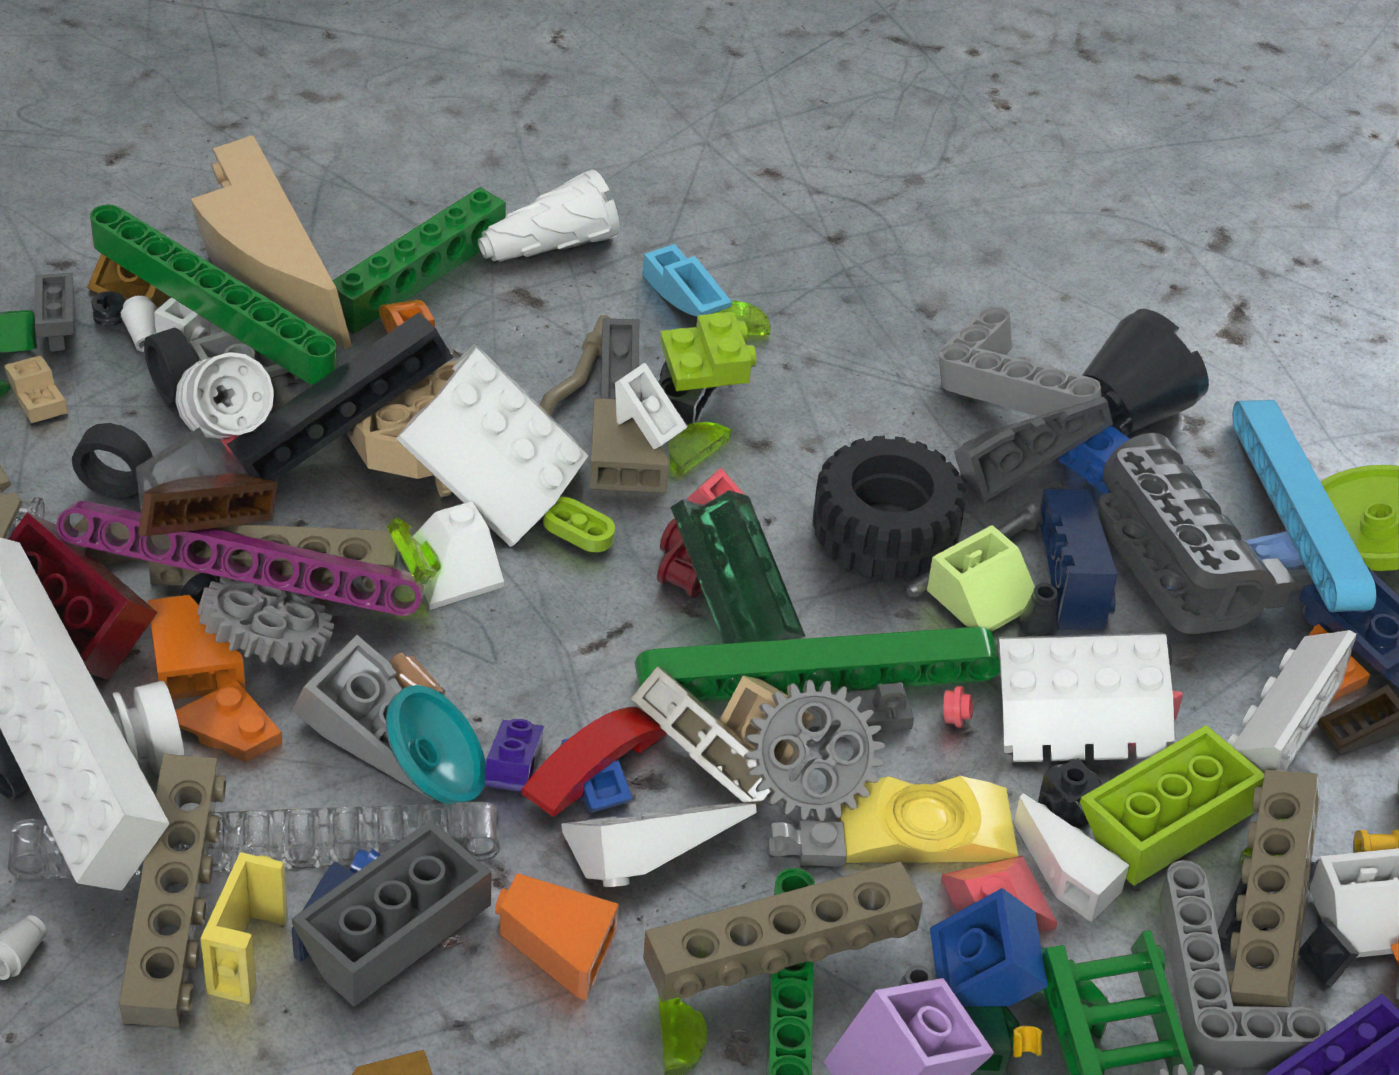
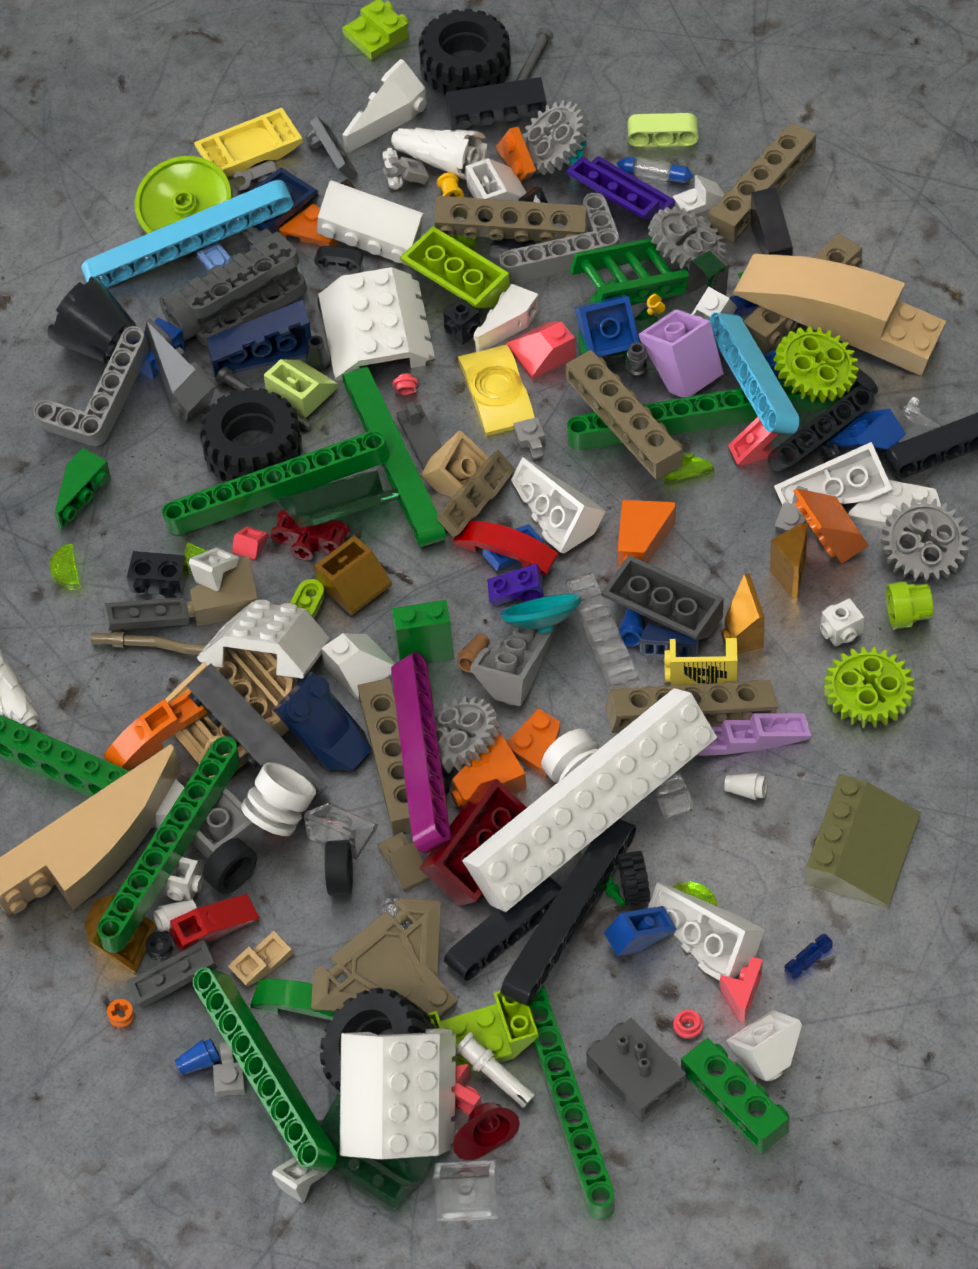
camera: 95 degrees left, 10 degrees up
reddish brown slope [138,473,278,536] -> none
clear neon green tile [386,517,441,584] -> none
medium azure slope [642,244,732,317] -> none
lime plate [660,312,757,391] -> none
light grey gear [744,680,885,821] -> none
none -> green slope [55,448,111,529]
none -> orange bush [107,999,135,1029]
none -> green beam [162,431,389,535]
none -> red slope [169,894,260,952]
none -> dark blue slope [273,671,372,771]
none -> black beam [314,246,363,273]
none -> pearl gold slope [314,535,392,615]
none -> green slope [392,600,454,664]
none -> lavender slope [697,713,811,756]
none -> pearl gold slope [721,573,765,654]

